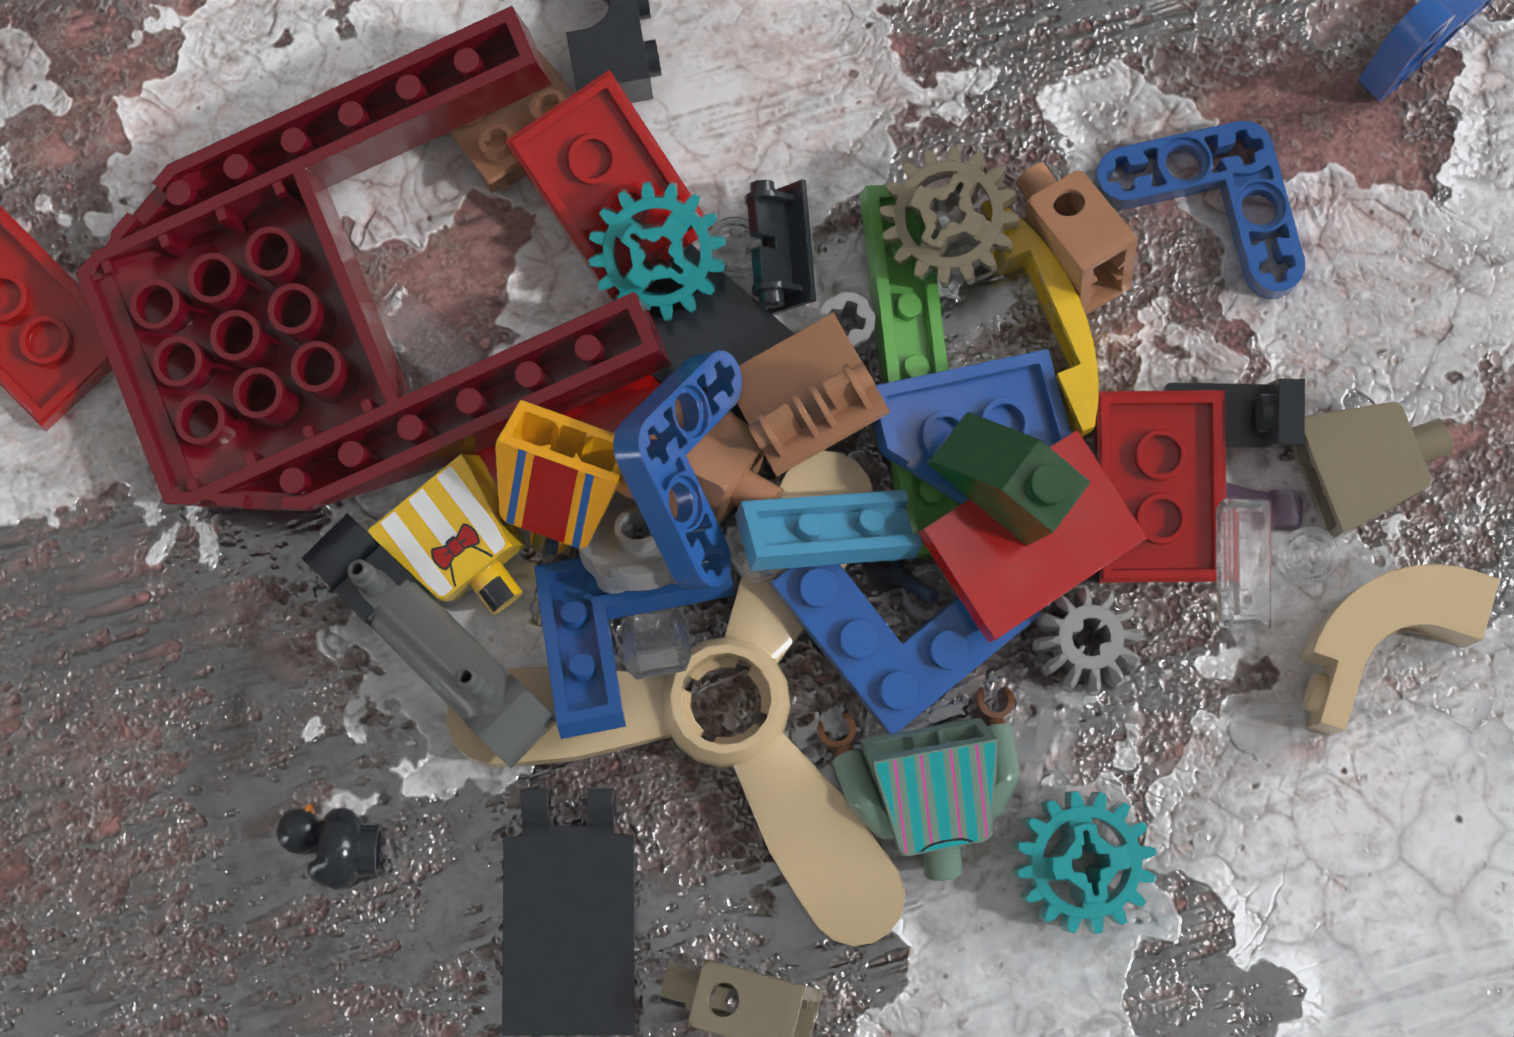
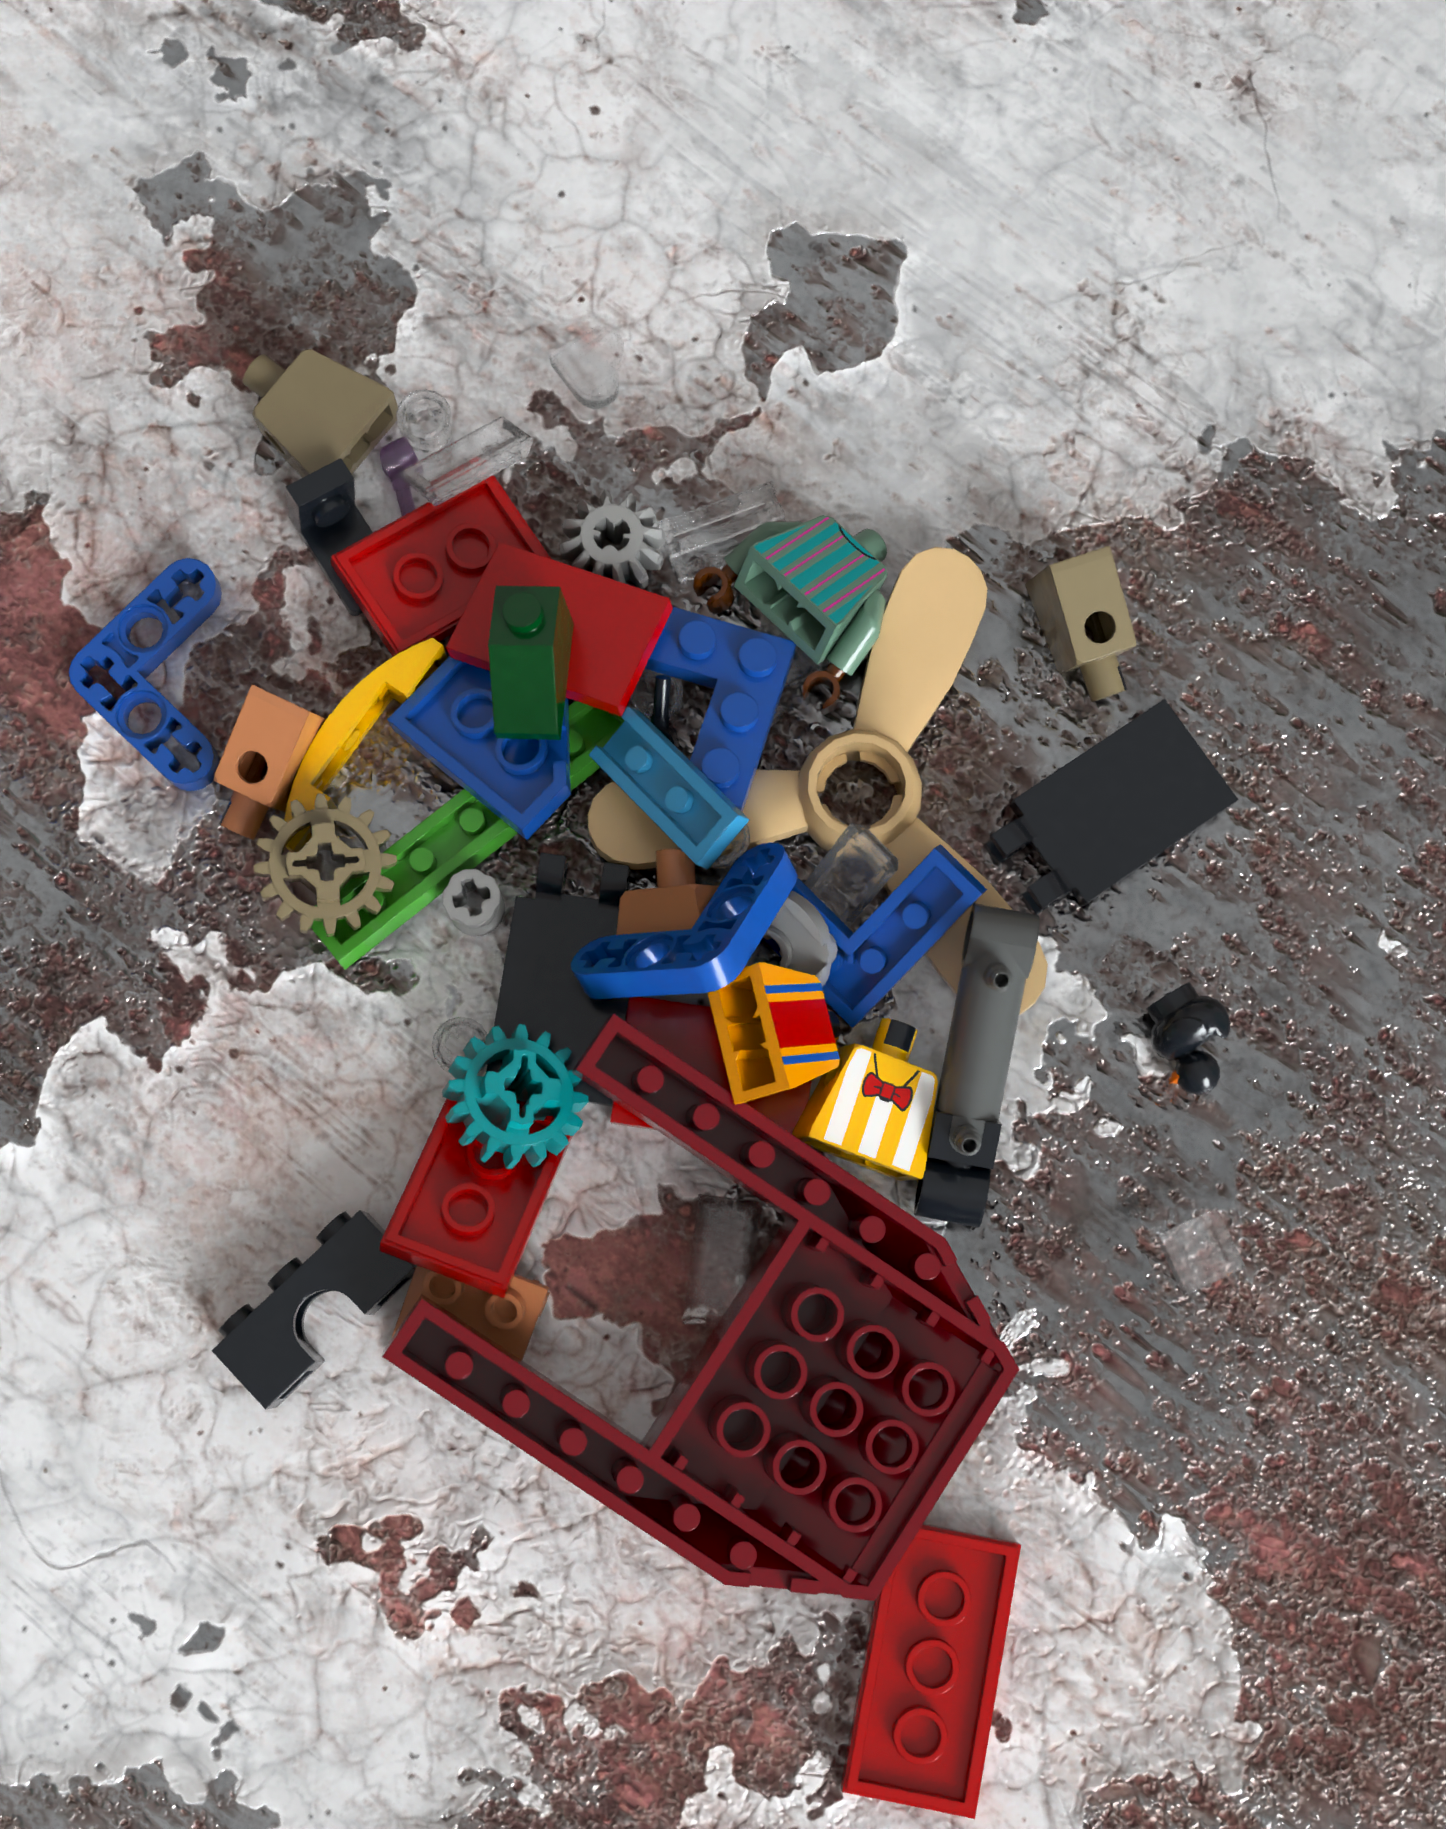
camera: 130 degrees left, 0 degrees up
nougat hinge [737,312,891,476] -> none
black hinge [744,179,816,315] -> none
teal gear [1011,791,1157,934] -> none
tan arch [1299,564,1500,736] -> none
none -> clear tile [1155,1208,1246,1295]

